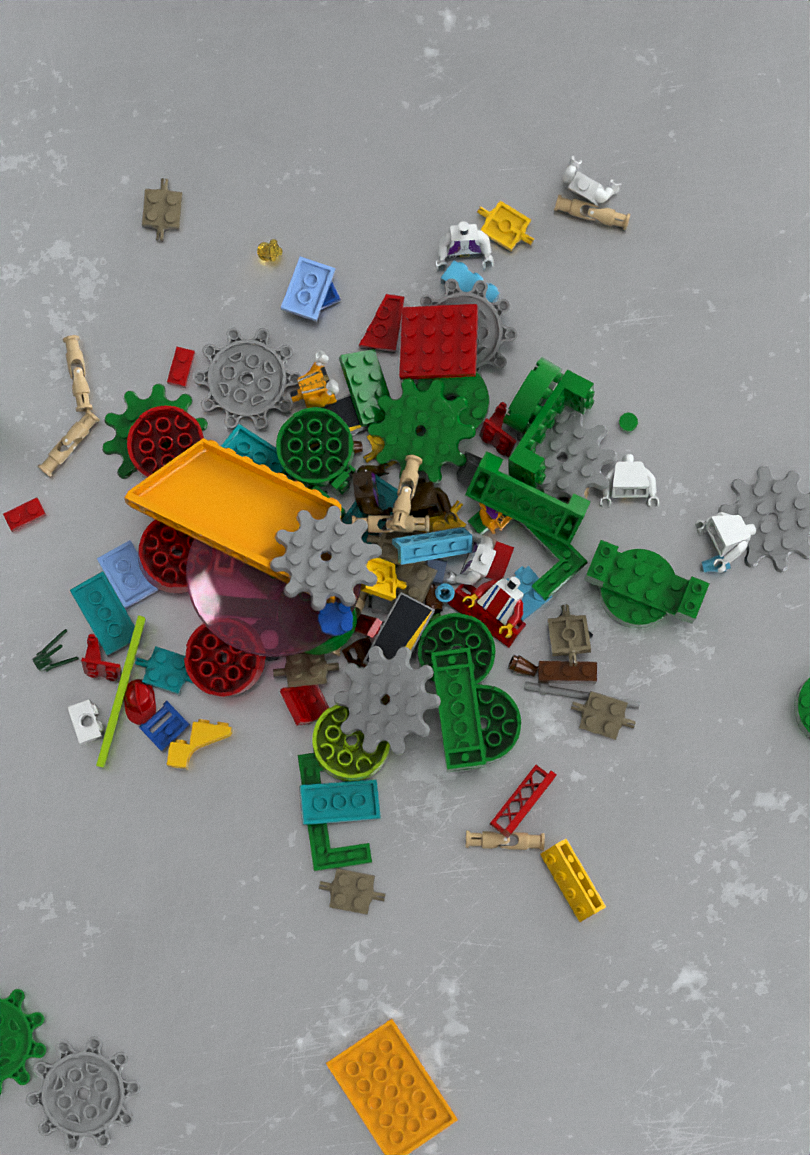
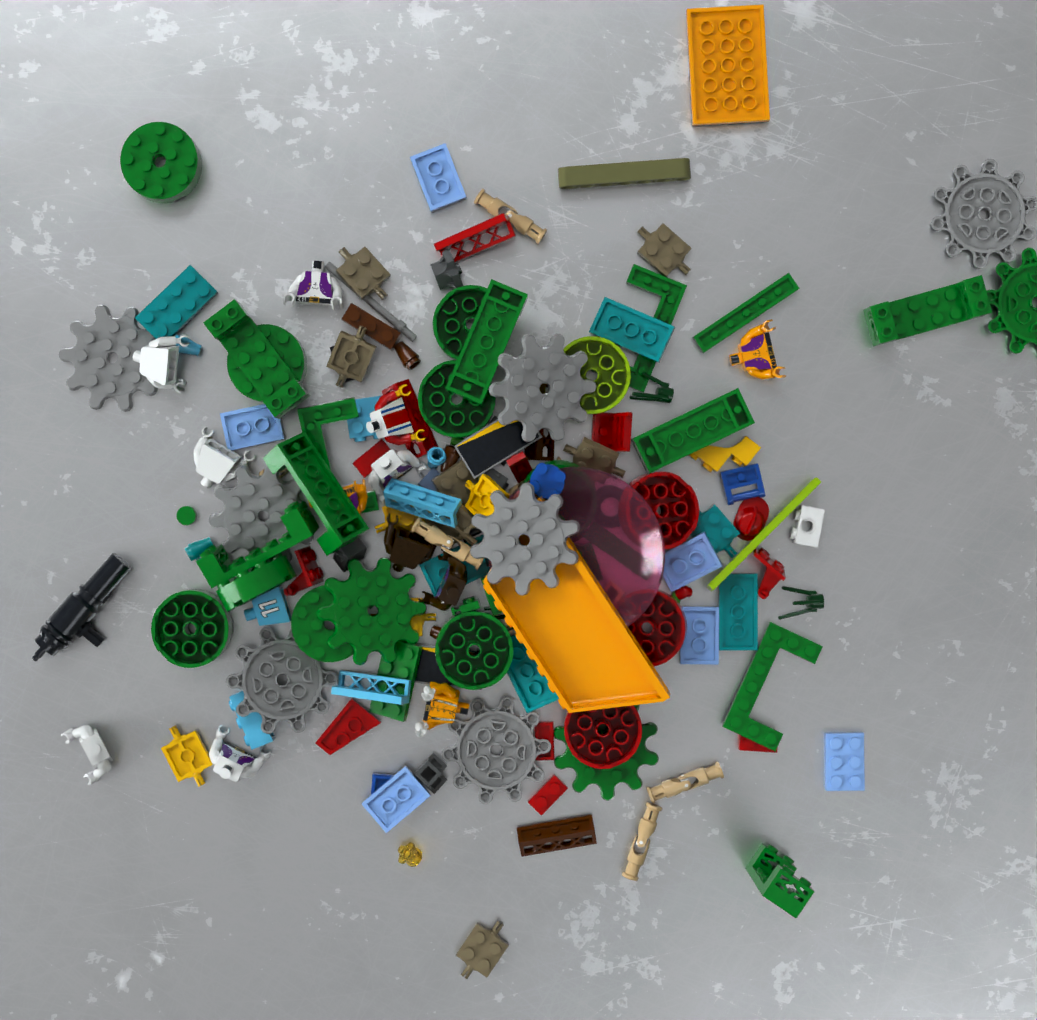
camera: 145 degrees left, 10 degrees up
tan piece [389,455,423,532] -> none
red plate [399,304,478,380] -> none
yellow brick [540,839,606,922] -> none
tan piece [554,195,631,230] -> none
none -> black piece [32,553,132,661]
none -> teal plate [135,265,218,339]
none -> green brick [151,589,233,668]
none -> teal cone [184,537,213,561]
none -> light blue plate [220,404,285,451]
none -> medium azure torso [244,586,292,626]
none -> white torso [283,261,344,310]
none -> medium azure fence [331,670,411,705]
none -> light blue plate [410,143,467,212]
none -> dark grey brick [413,753,447,794]
none -> dark grey brick [430,249,463,290]
none -> reddish brown fence [517,815,597,857]
none -> red tile [534,721,554,761]
none -> olive beam [558,158,691,189]
none -> dark green plant [629,372,674,403]
none -> green plate [631,388,755,474]
none -> light blue plate [653,531,723,592]
none -> red arm [672,586,693,604]
none -> green plate [692,273,800,353]
none -> green plate [722,622,823,751]
none -> light orange torso [729,319,786,379]
none -> green plate [863,275,992,347]

